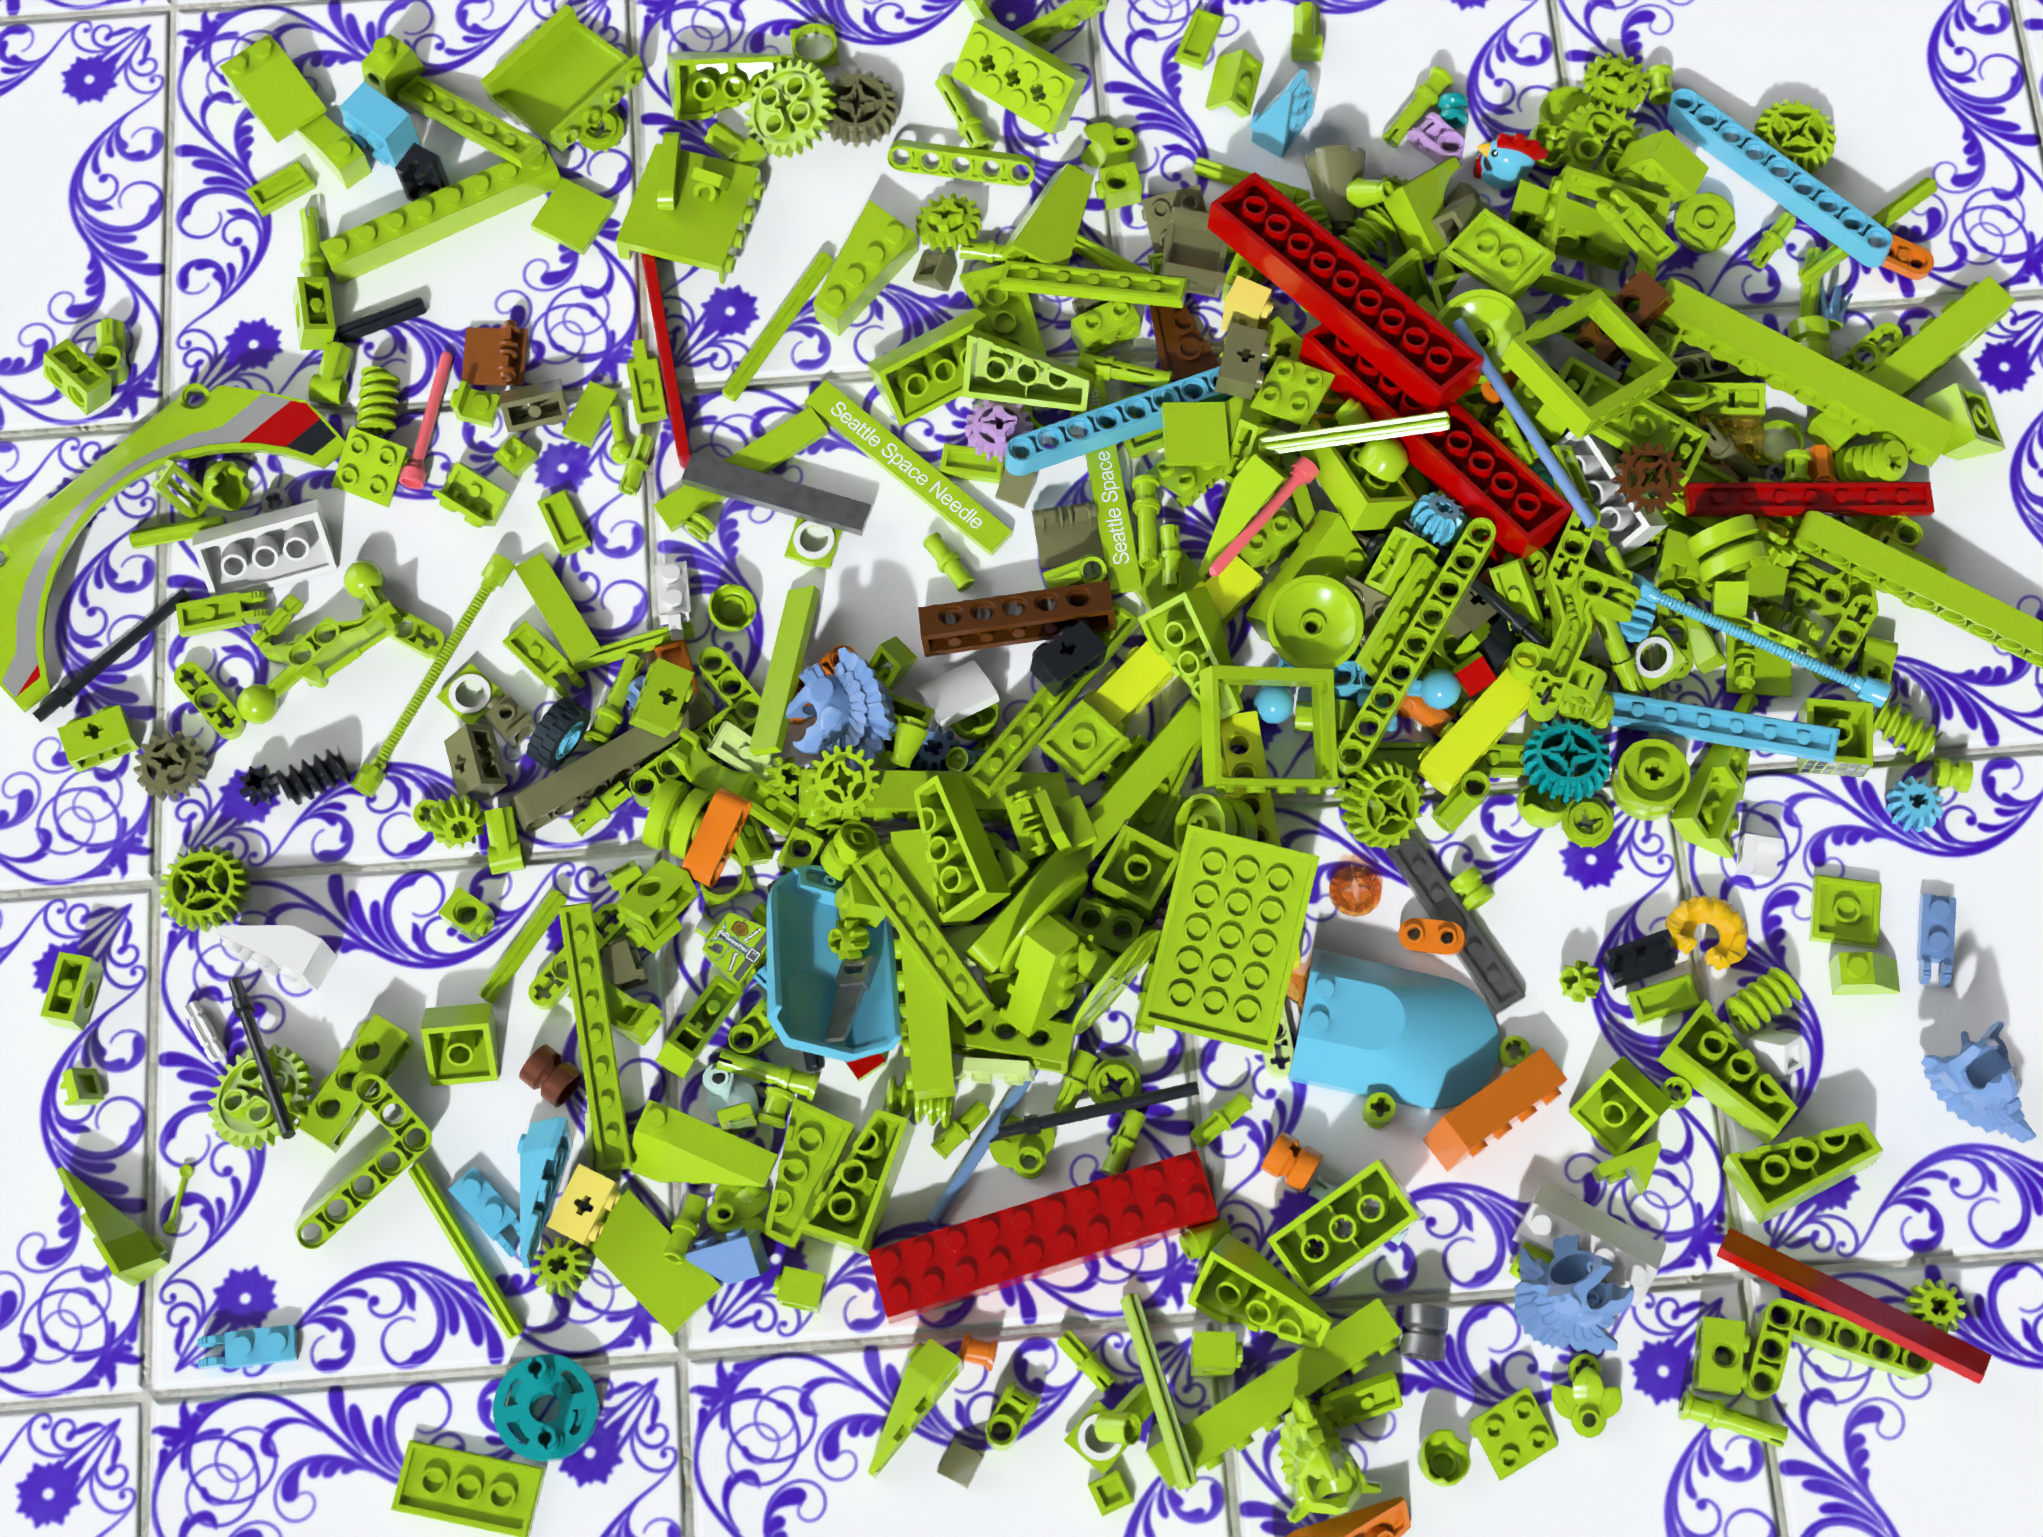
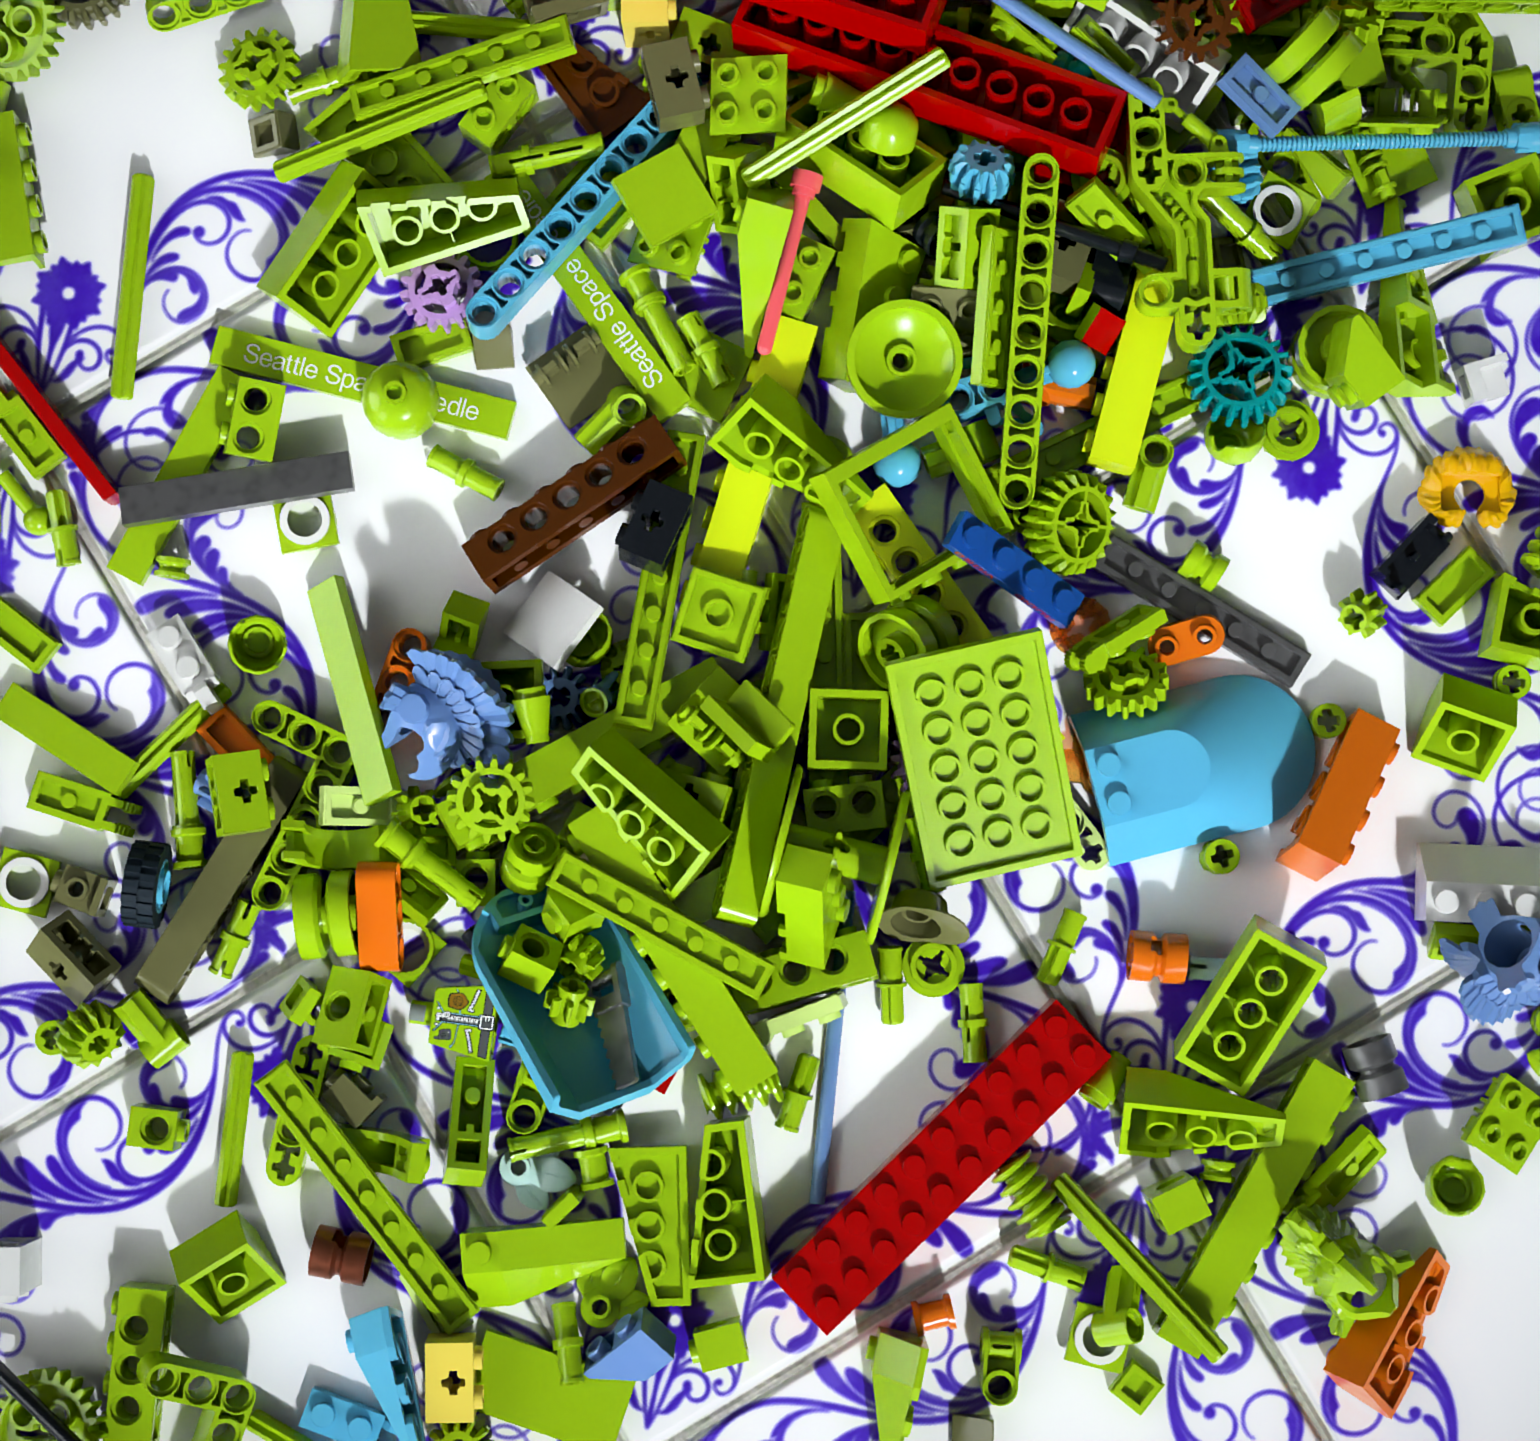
camera: 25 degrees left, 15 degrees up
lime wedge [813,199,918,337] -> none
lime plate [989,1115,1055,1179] -> none
black bar [998,1081,1199,1139] -> none
lime slope [1591,1140,1662,1196] -> none
none -> lime brick [218,376,287,463]
none -> lime axle [273,79,488,183]
none -> lime cylinder [361,360,441,440]
none -> lime pin [373,817,486,913]
none -> lime brick [497,923,564,995]
none -> lime gear [543,978,596,1028]
none -> olive piece [879,888,970,945]
none -> blue plate [941,510,1085,629]
none -> lime piece [991,1149,1072,1239]
none -> lime hinge [1063,604,1168,675]
none -> lime gear [1083,646,1169,719]
none -> lime bush [1199,1158,1237,1183]
none -> medium blue plate [1216,53,1301,139]
none -> lime slope [1324,313,1406,411]

